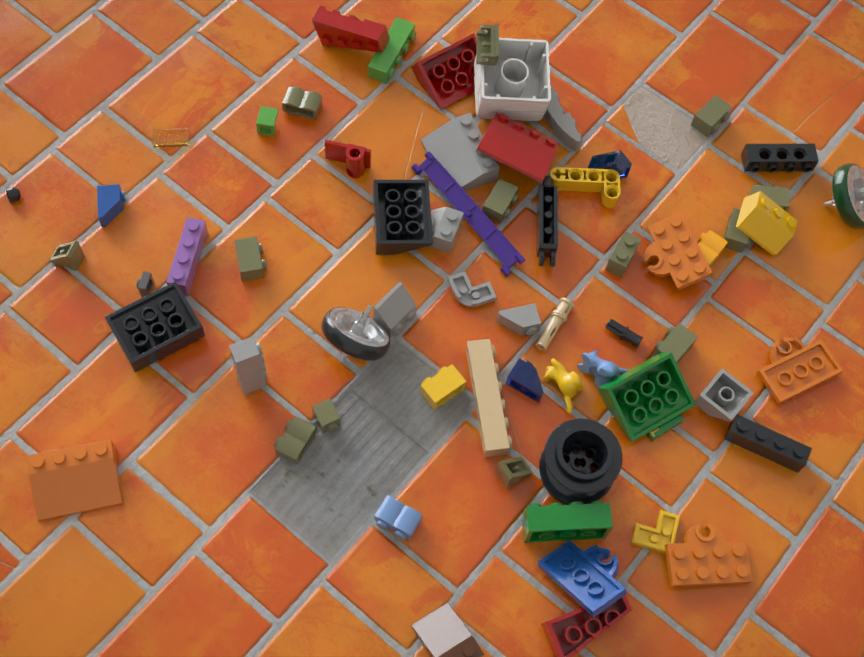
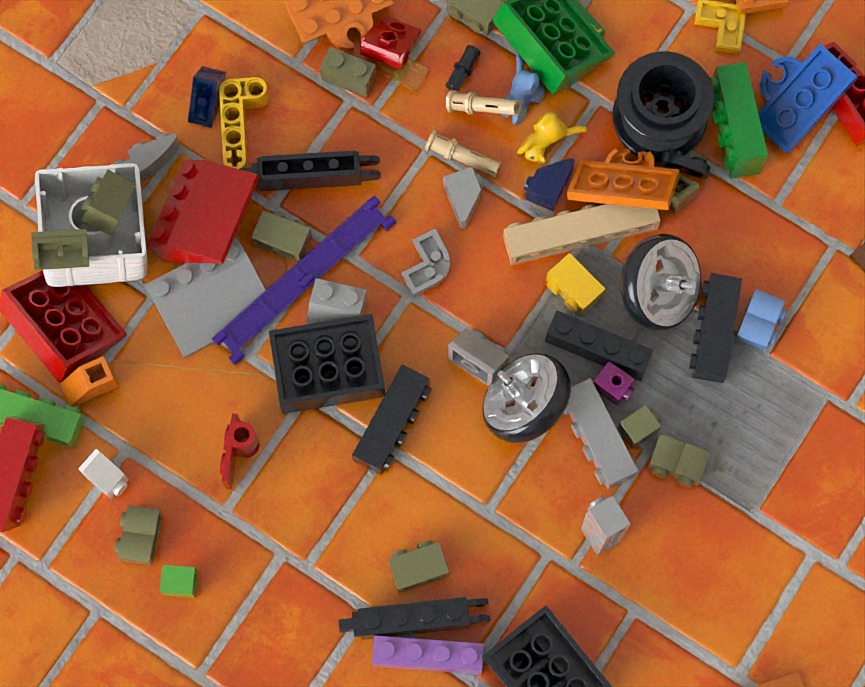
camera: 90 degrees left, 10 degrees up
none -> orange slope [60,356,119,407]
none -> white slope [78,449,129,499]
none -> olive brick [82,170,136,235]
none -> black hinge [338,597,491,639]
none -> black brick [352,364,432,475]
none -> red piece [360,16,421,71]
none -> clear yellow tile [375,56,429,92]
none -> tan pin [446,90,521,115]
none -> black brick [545,311,654,381]
none -> light grey brick [564,378,638,490]
none -> orange plate [567,148,680,210]
none -> magenta brick [593,361,635,406]
none -> flat silver wheel [620,234,701,330]
none -> black plate [659,149,711,179]
none -> black brick [689,273,742,383]

